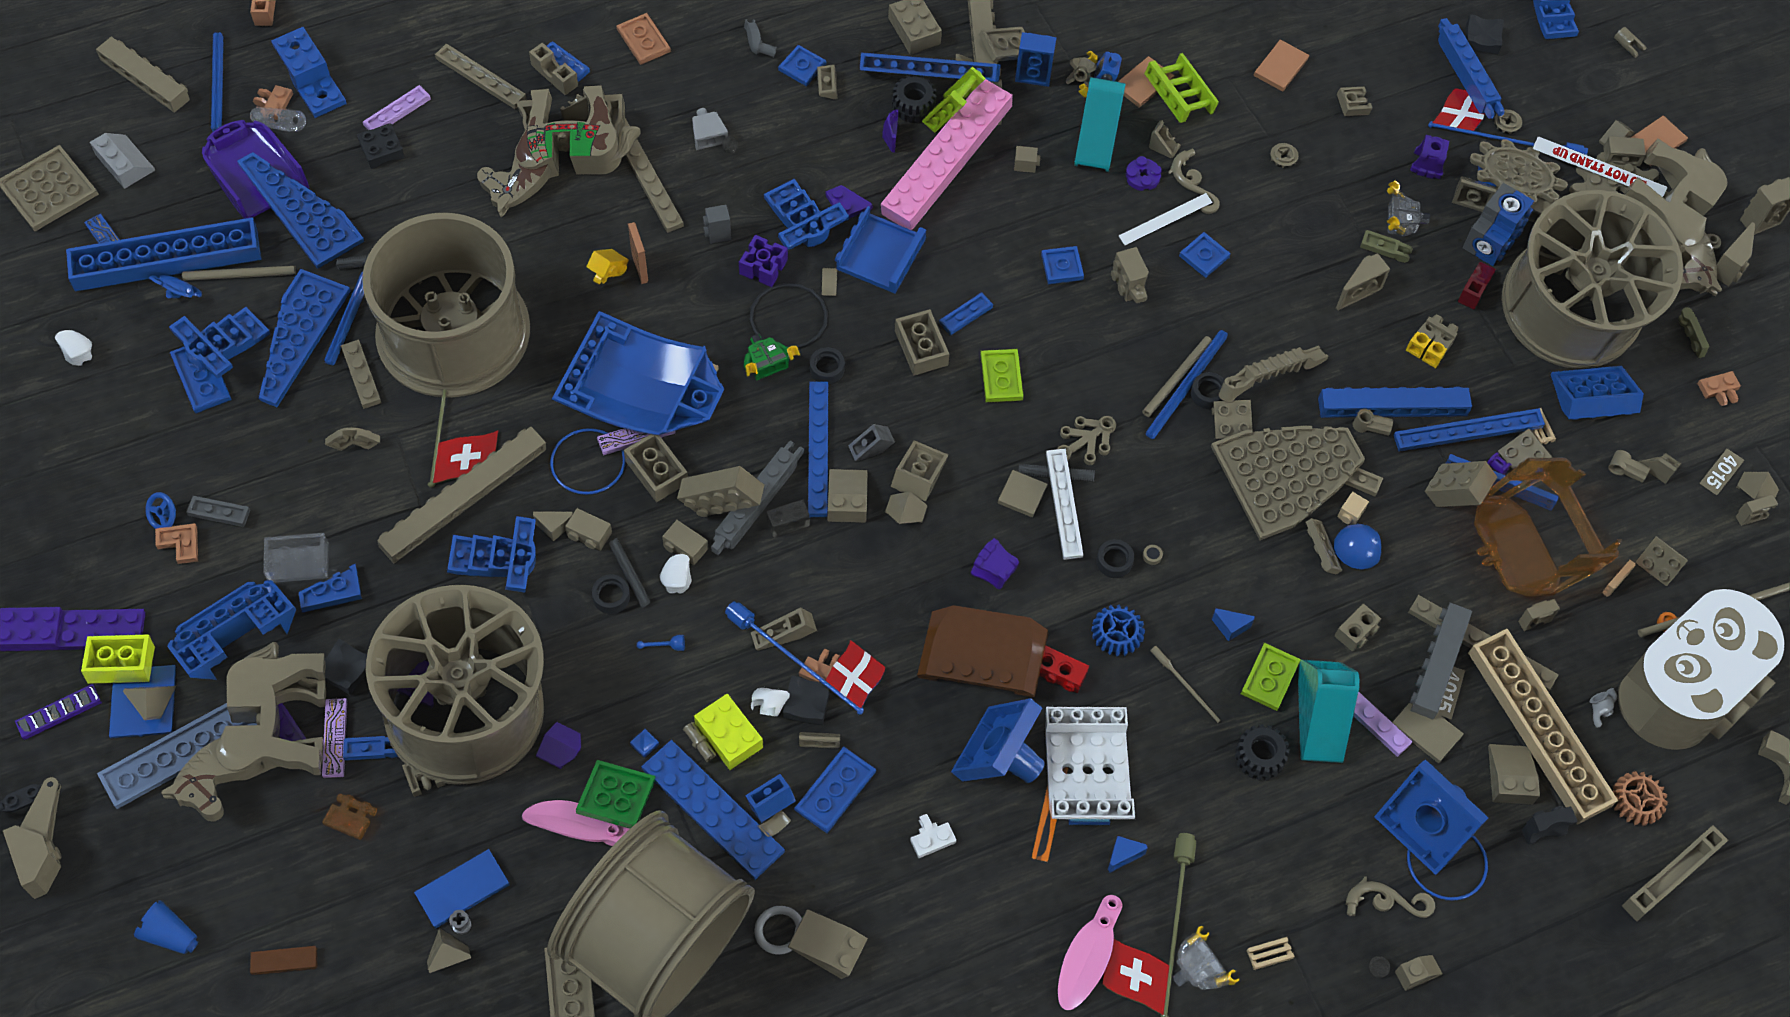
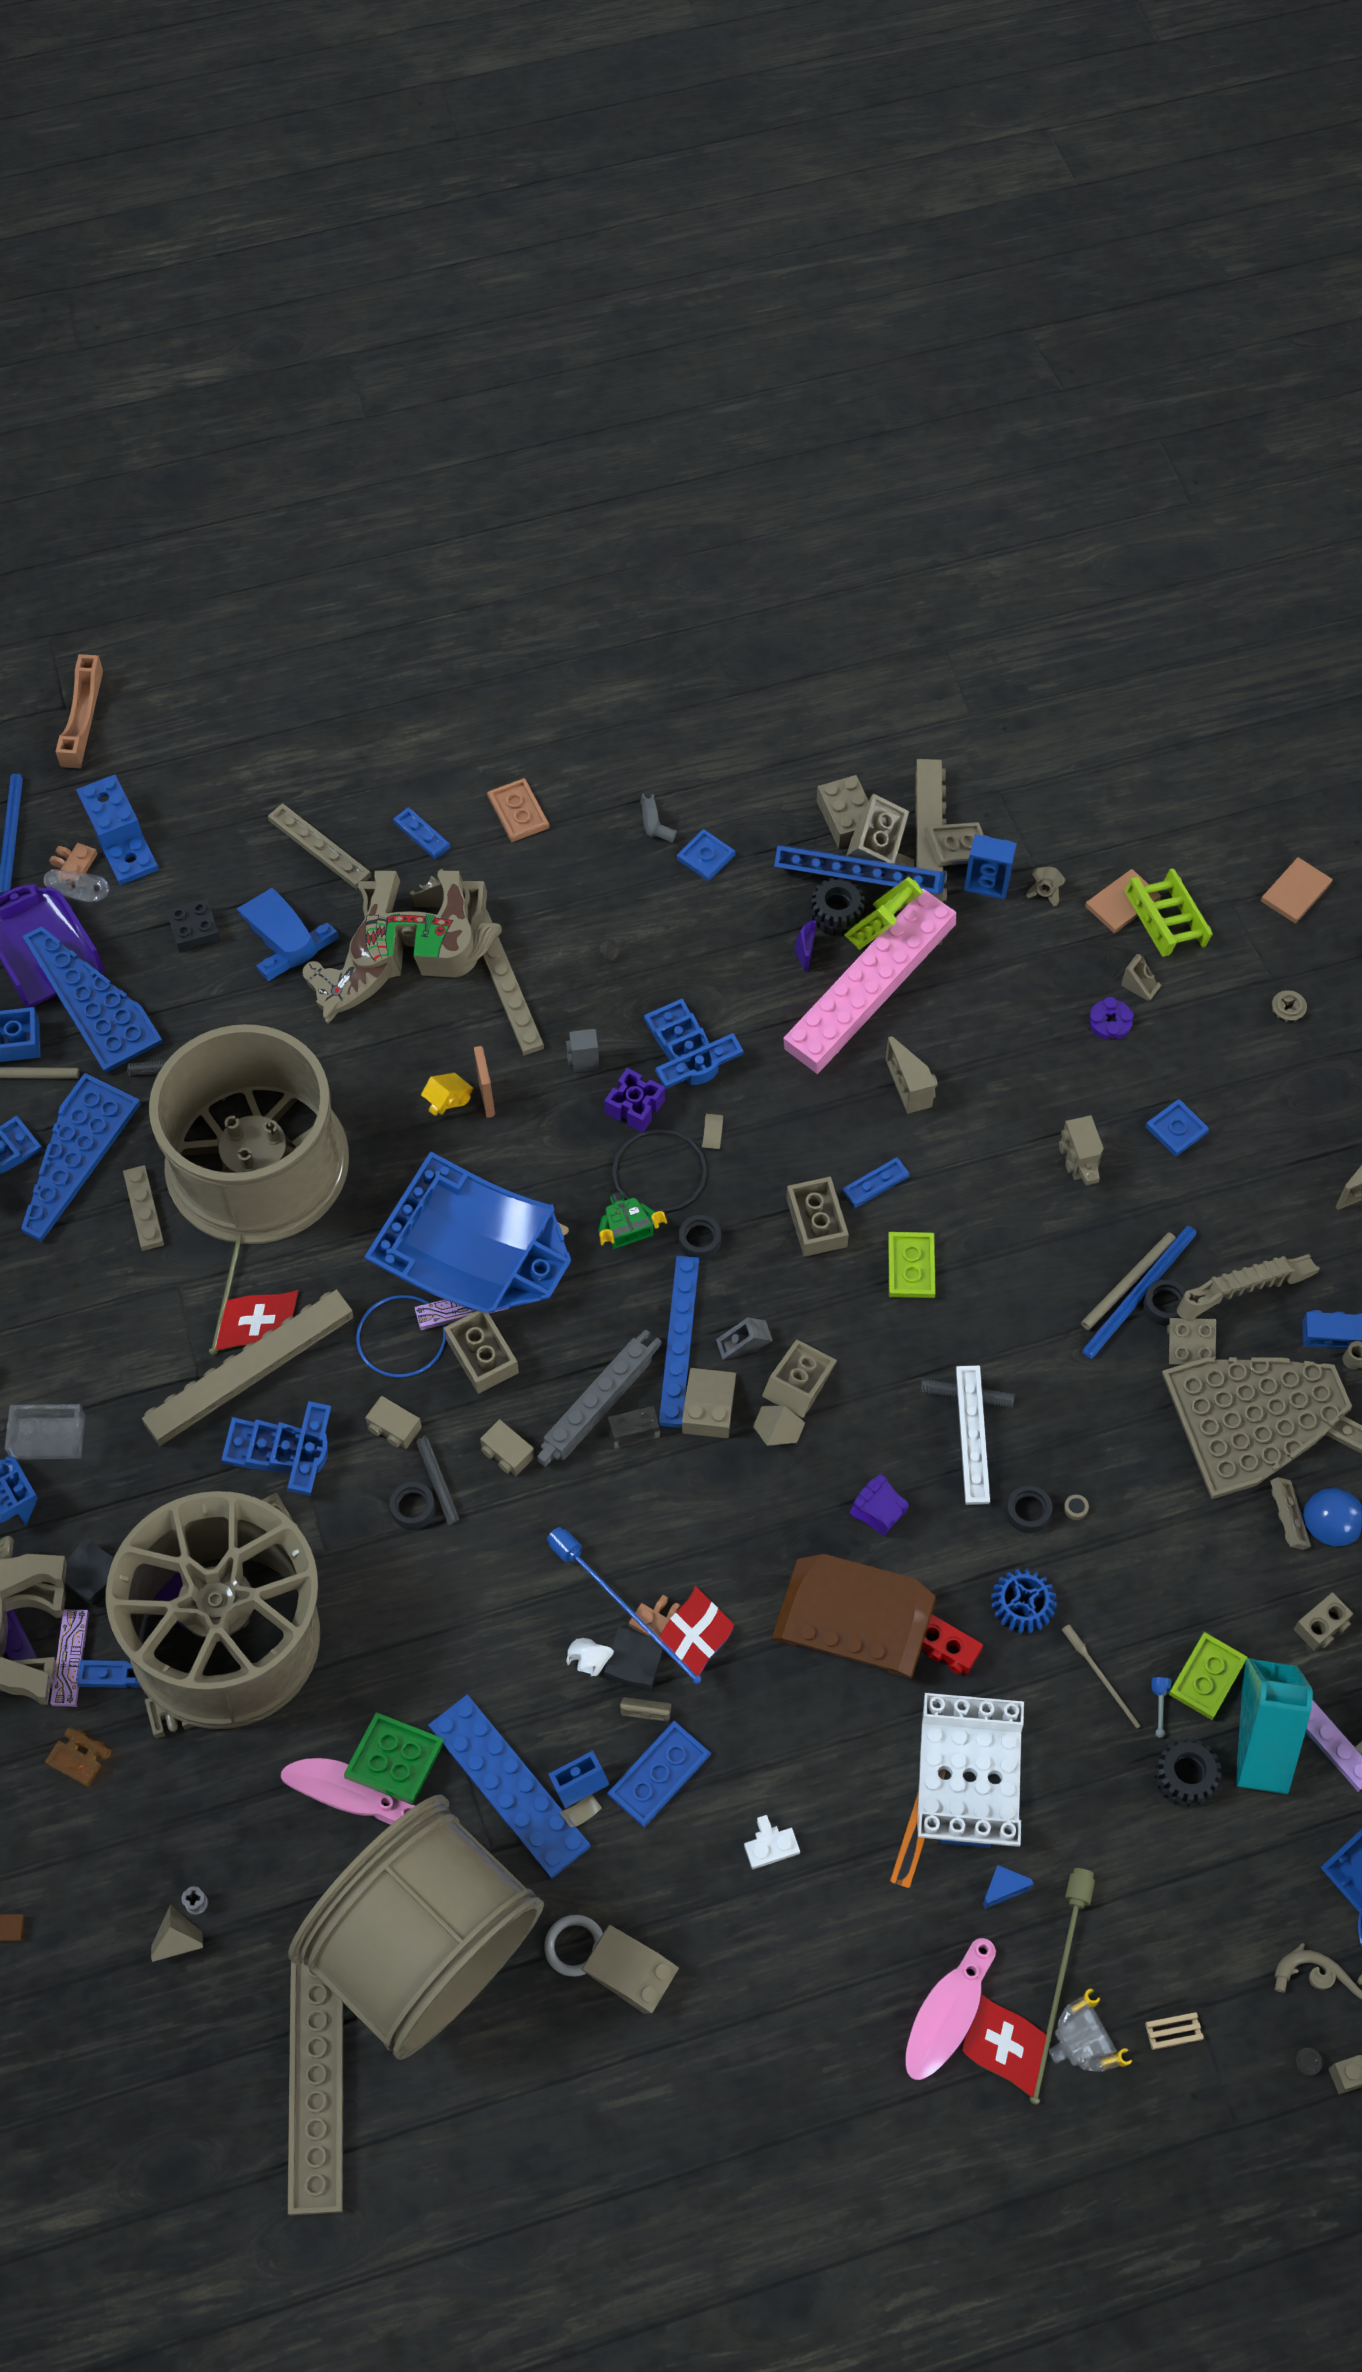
camera: 10 degrees right, 0 degrees up
blue wing [299,564,362,612] -> none
blue axle [324,271,364,365] -> none
dark tan plate [325,428,380,451] -> none
lavender tile [363,85,431,130] -> none
blue tile [414,849,510,929] -> none
dark tan arch [529,43,578,95] -> none
dark tan slope [533,512,573,541] -> none
dark purple slope [536,722,581,769] -> none
blue tile [630,729,659,758] -> none
blue hinge [636,635,685,651] -> none
white hair [660,554,692,594] -> none
dark tan brick [677,466,765,517] -> none
dark tan pin [683,722,717,762] -> none
light grey torso [692,108,728,150] -> none
neon yellow brick [694,694,763,770] -> none
dark tan slope [751,607,817,651] -> none
dark tan slope [817,65,838,99] -> none
dark purple wing [826,185,872,219] -> none
blue panel [835,206,926,294] -> none
blue piece [951,698,1045,783] -> none
dark tan tile [998,470,1048,517] -> none
dark tan brick [1014,146,1040,173] -> none
blue plate [1041,246,1084,284] -> none
dark tan plant [1057,416,1116,465] -> none
teal brick [1074,77,1126,172] -> none
torso [1078,51,1122,97] -> none
white sticker [1119,193,1213,245] -> none
dark tan plant [1168,149,1220,214] -> none
blue slope [1212,608,1254,641] -> none
tan brick [1337,492,1369,525] -> none
none -> blue slope [237,888,340,981]
none -> dark tan slope [846,794,909,863]
none -> dark tan slope [885,1036,937,1114]
none -> hinge [1151,1677,1171,1738]

